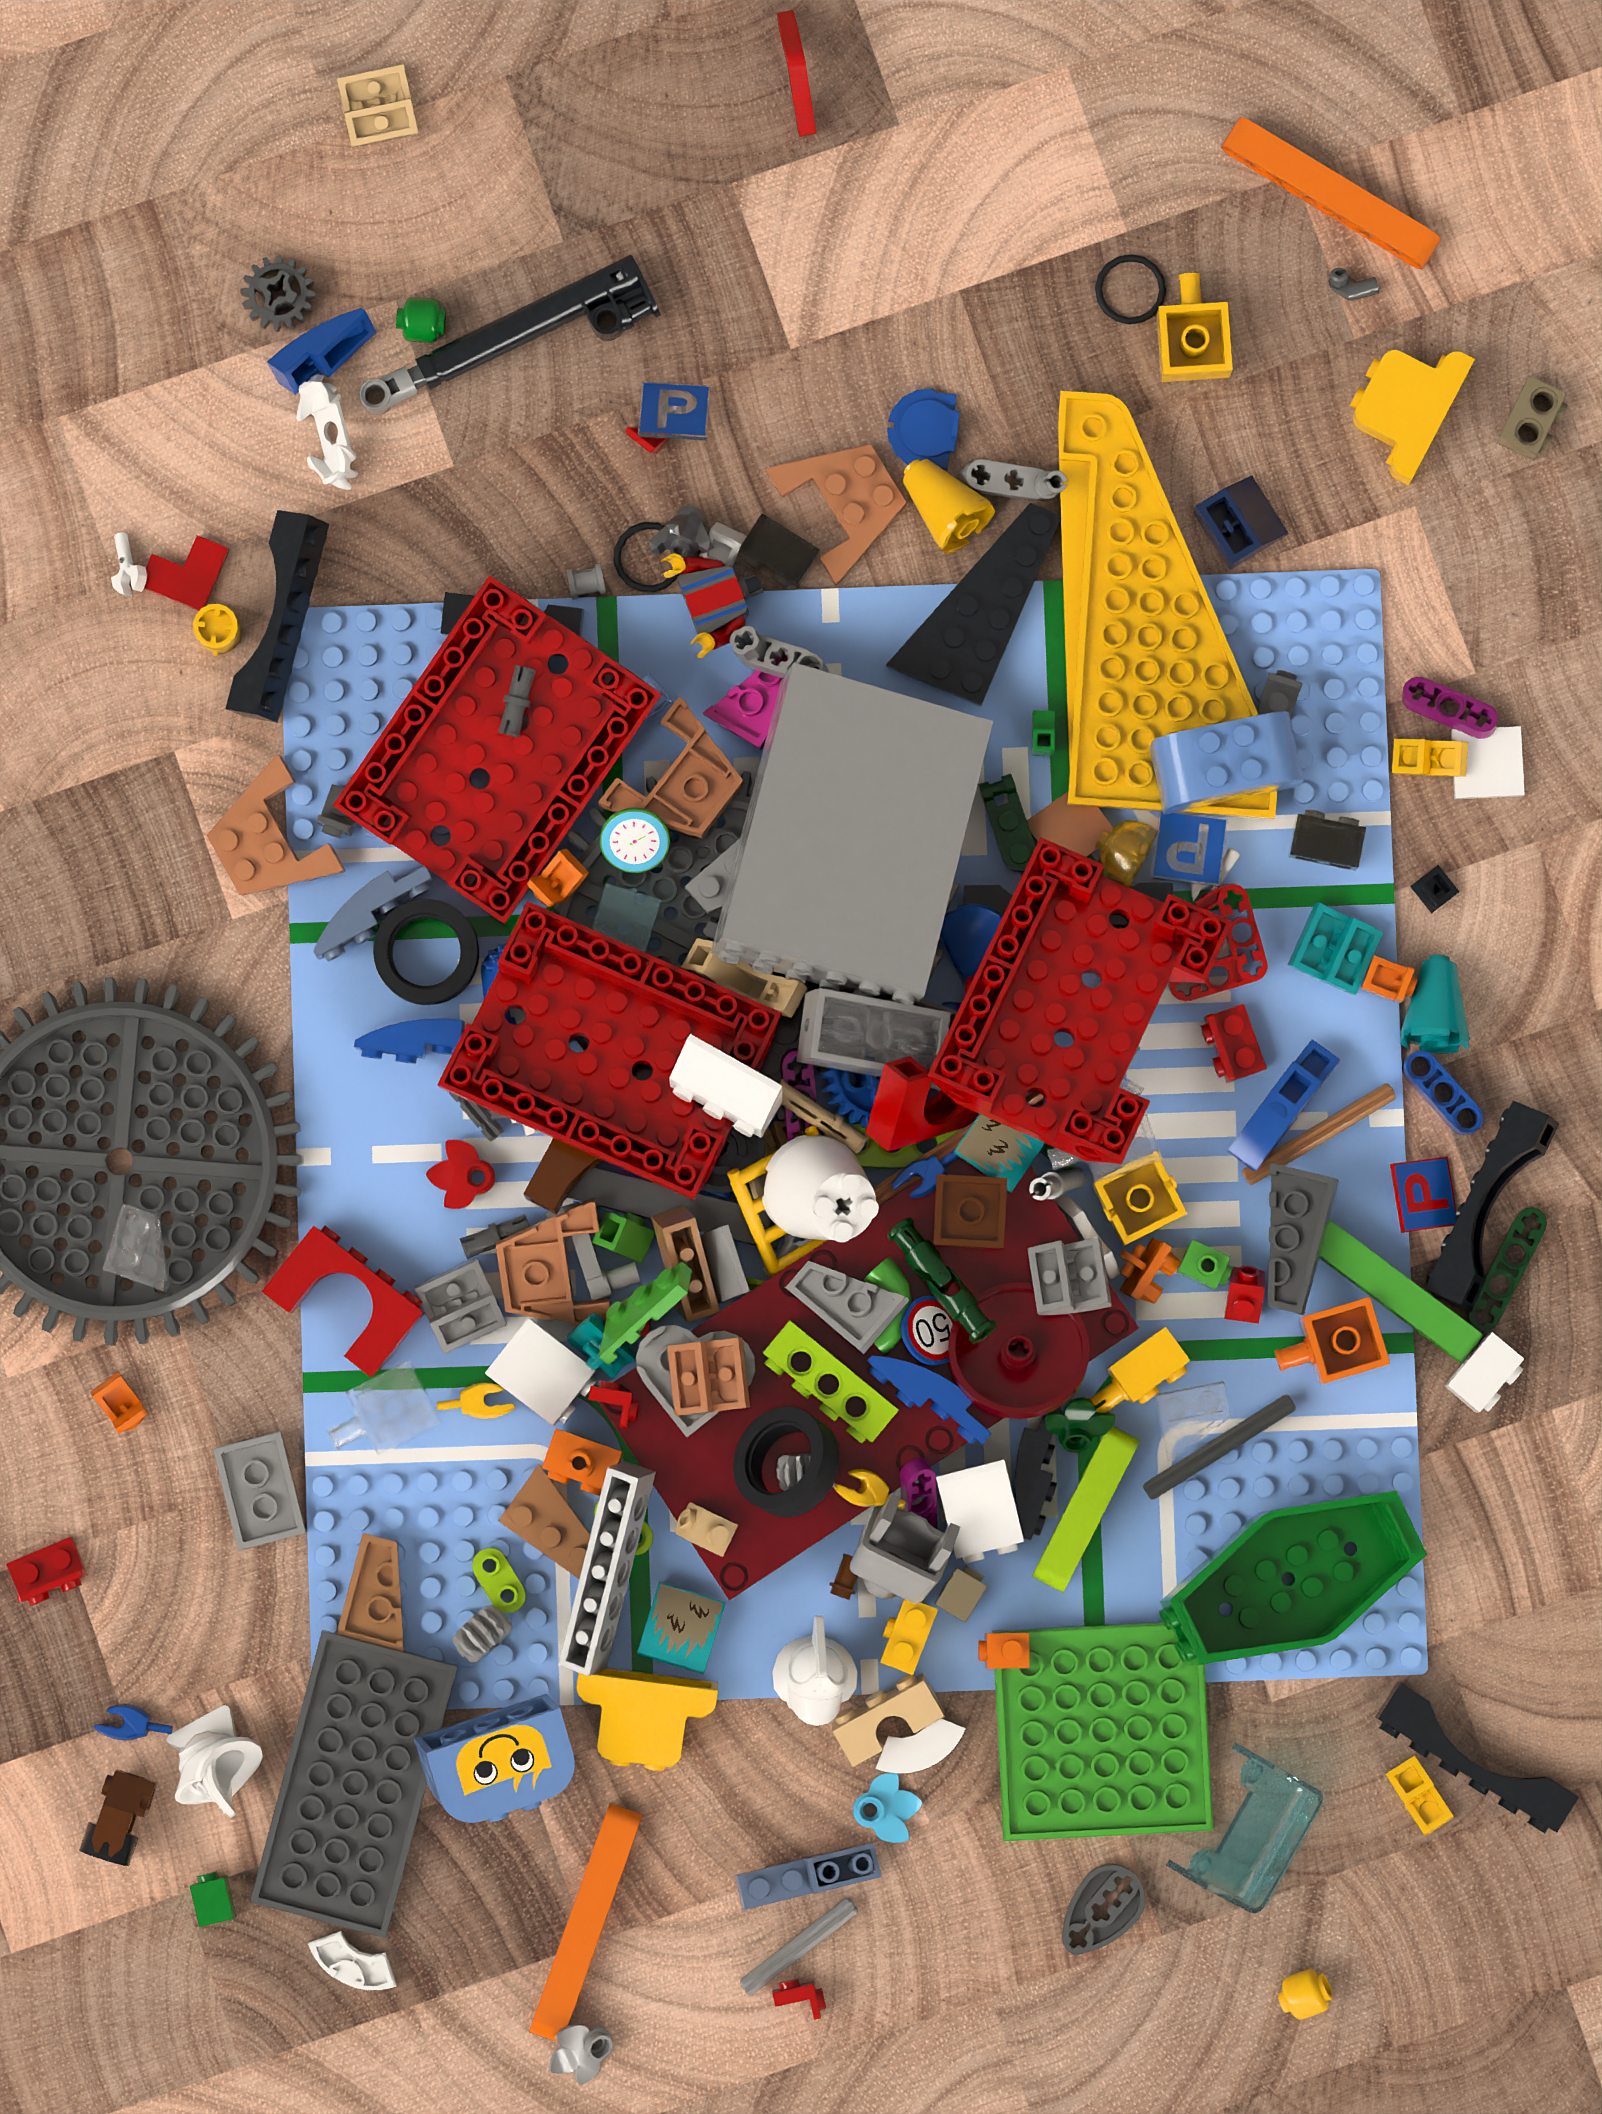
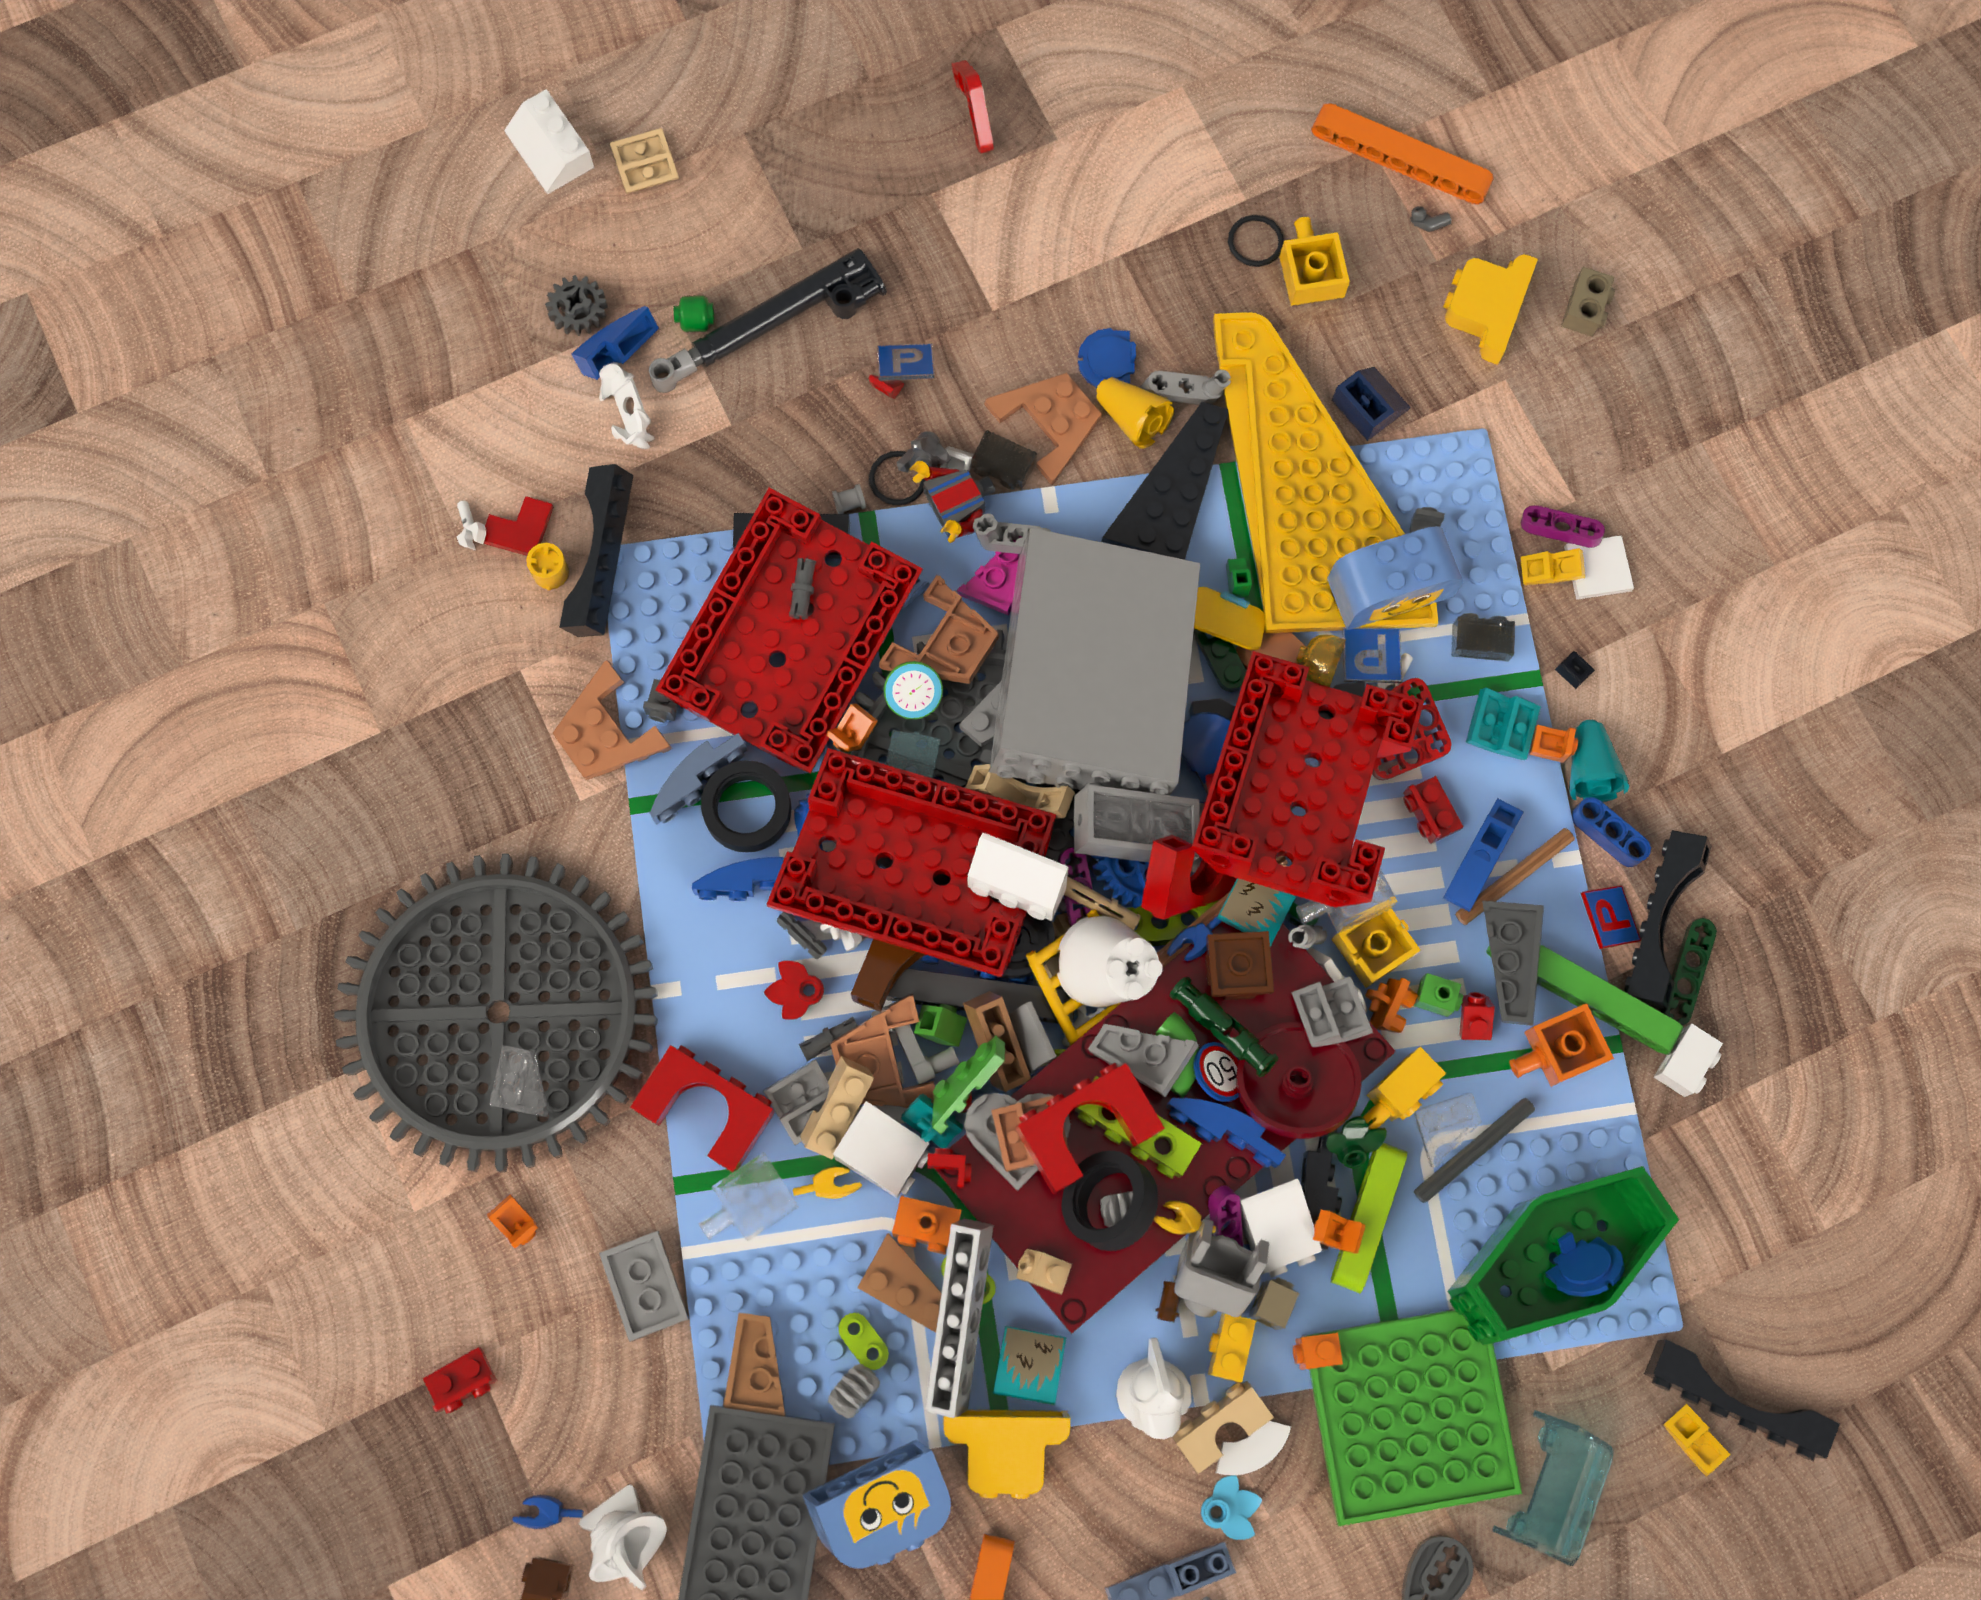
camera: 15 degrees left, 10 degrees down
none -> white slope [504,89,594,194]
none -> tan arch [800,1056,874,1160]
none -> red arch [1015,1062,1165,1194]
none -> yellow piece [1194,587,1265,650]
none -> medium azure leg [1220,591,1250,609]
none -> orange bracket [1313,1209,1365,1254]
none -> blue piece [1545,1232,1625,1297]

